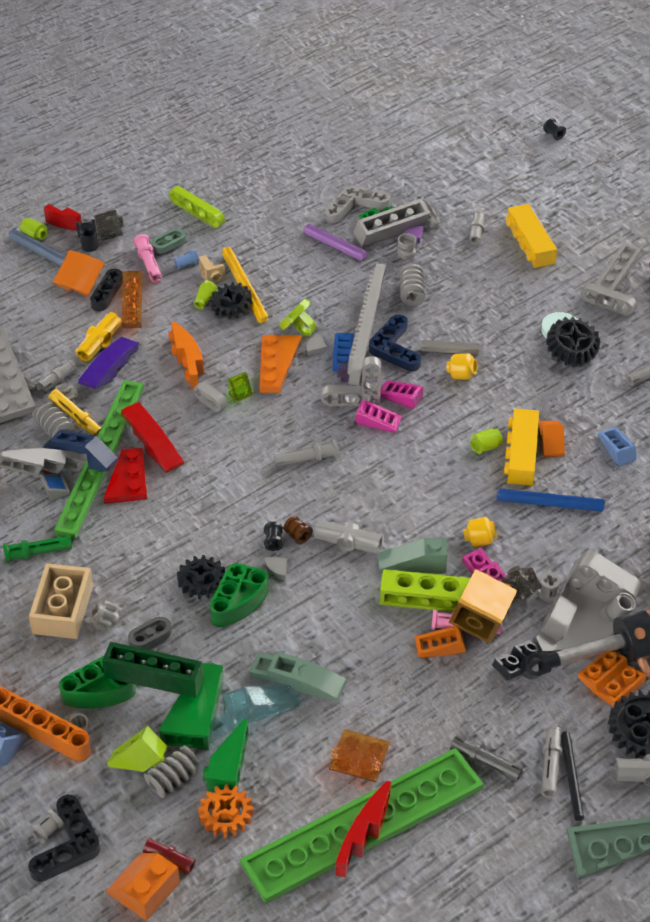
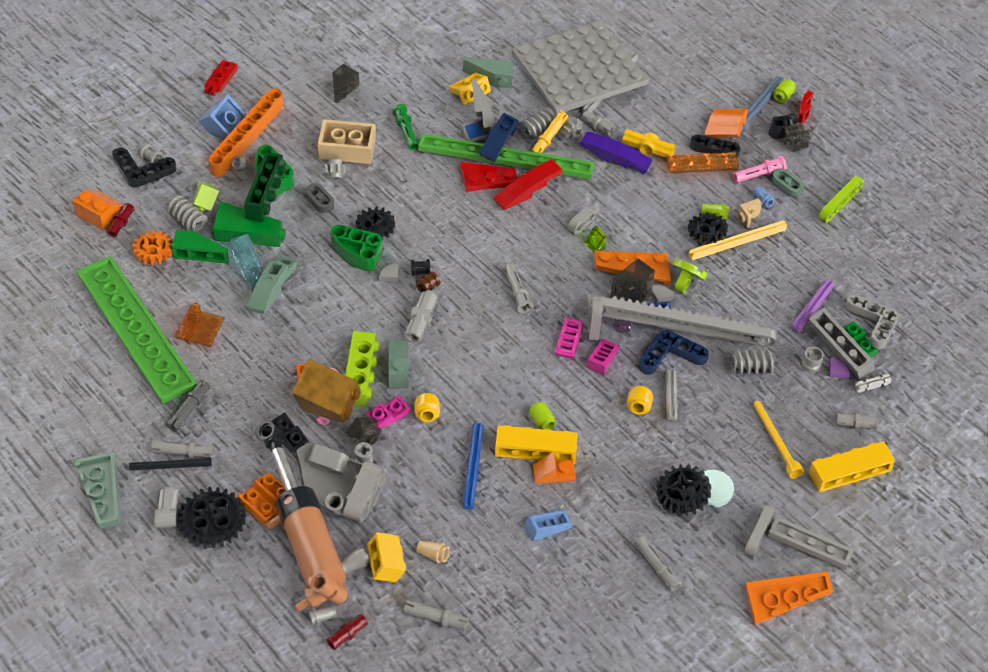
camera: 85 degrees right, 5 degrees up
orange slope [168,322,204,390] -> none
red slope [336,781,391,878] -> none
none -> clear smoke slope [610,258,655,303]
none -> yellow piece [753,401,804,479]

